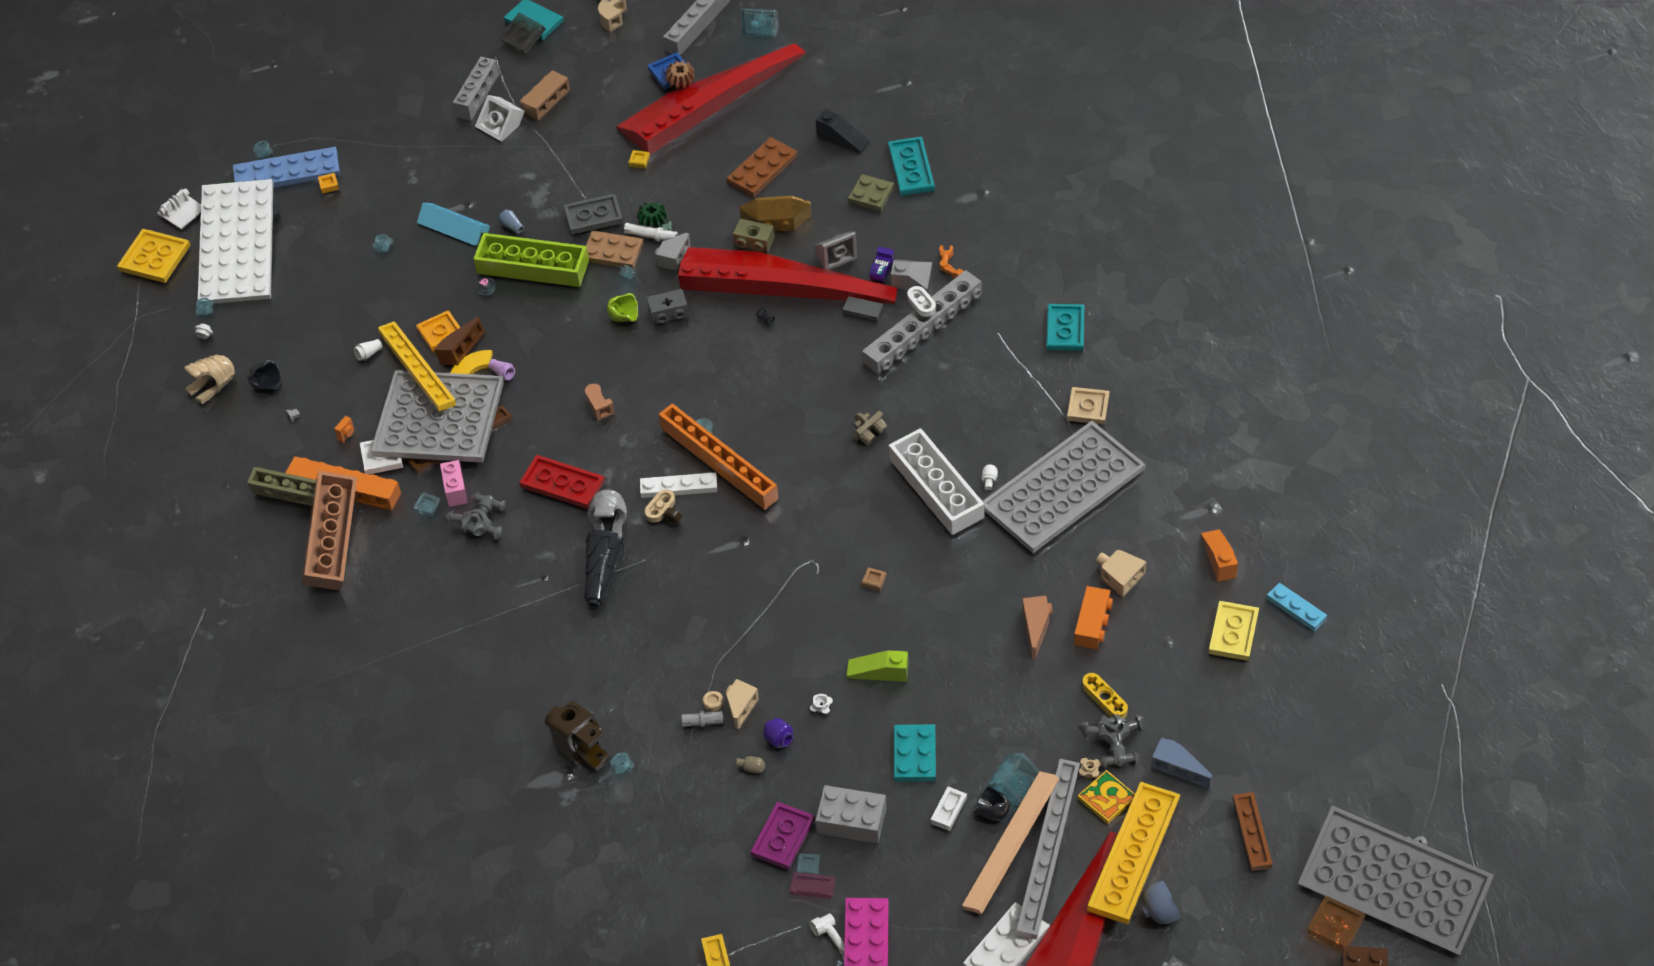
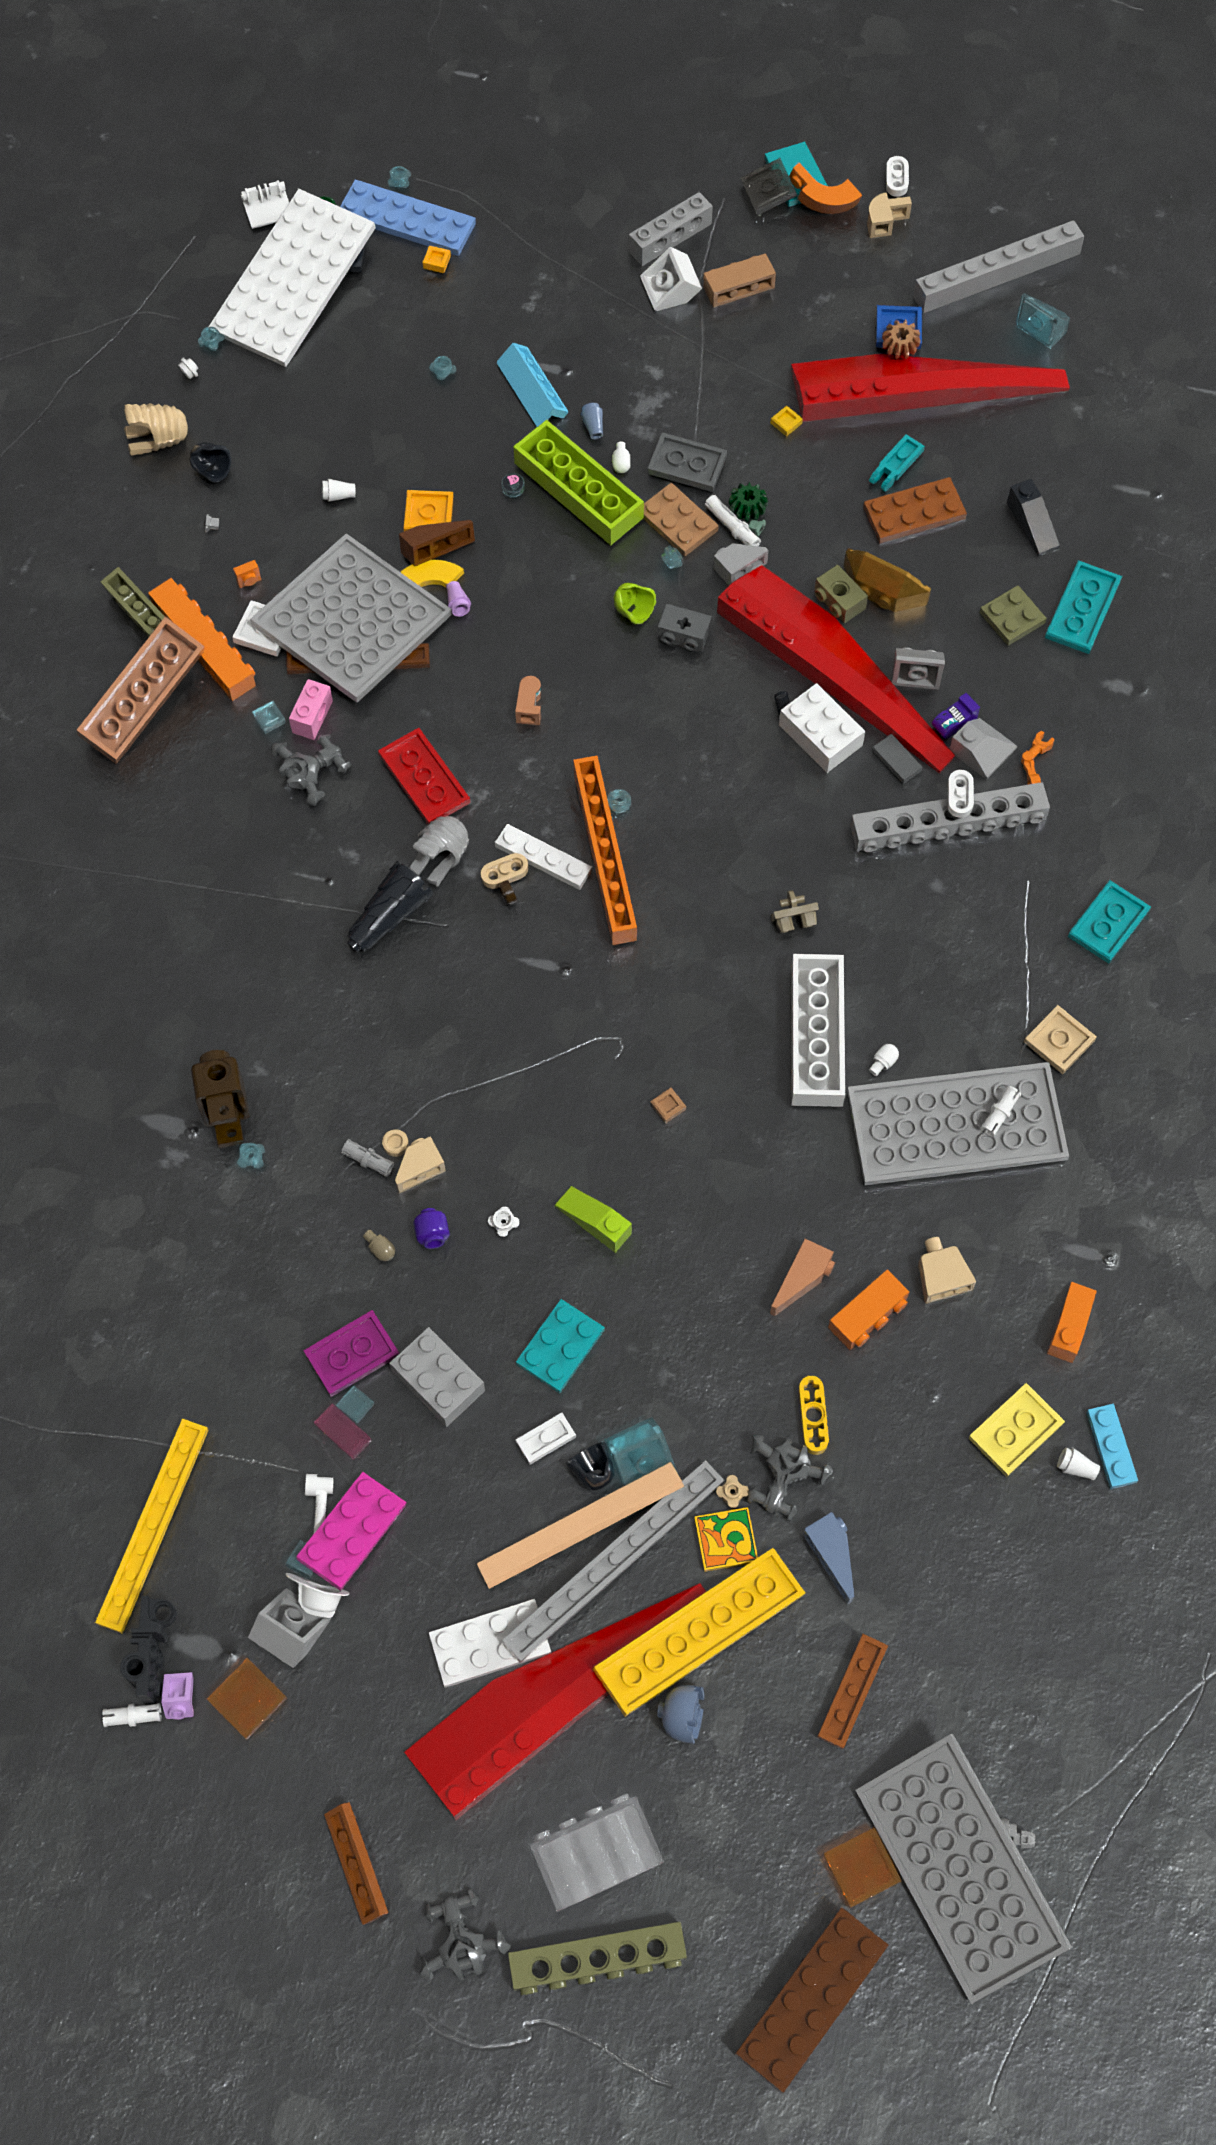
camera: 30 degrees right, 15 degrees up
yellow plate [117,229,191,283] -> none
yellow plate [378,321,456,412] -> none
none -> white cylinder [612,442,630,474]
none -> white brick [779,683,865,773]
none -> orange arch [789,162,863,214]
none -> teal hinge [869,434,925,492]
none -> white pin [980,1086,1021,1137]
none -> white cone [1057,1447,1100,1480]

